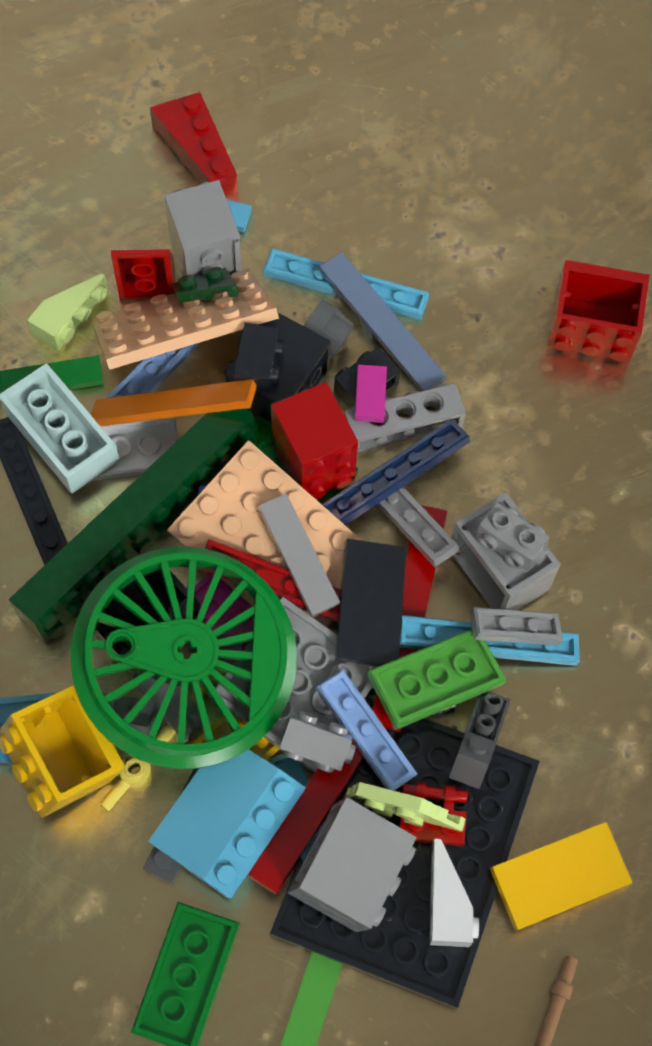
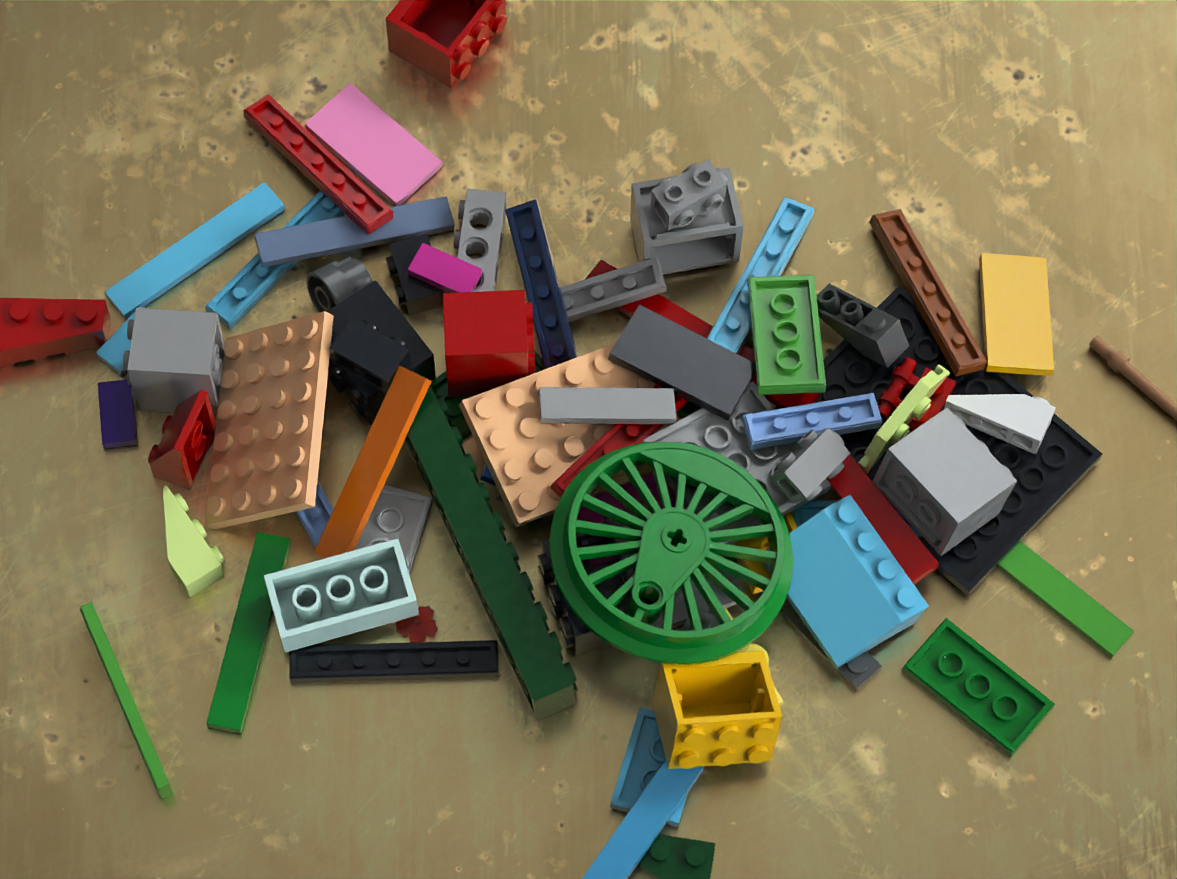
camera: 65 degrees left, 0 degrees up
dark green wing [172,267,239,303] -> none
light grey tile [470,607,563,646] -> none
none -> dark purple tile [97,379,137,448]
none -> medium azure tile [105,182,285,320]
none -> red tile [243,94,393,235]
none -> bright pink tile [305,83,443,206]
none -> clear red plant [396,606,438,643]
none -> dark orange tile [869,209,988,376]

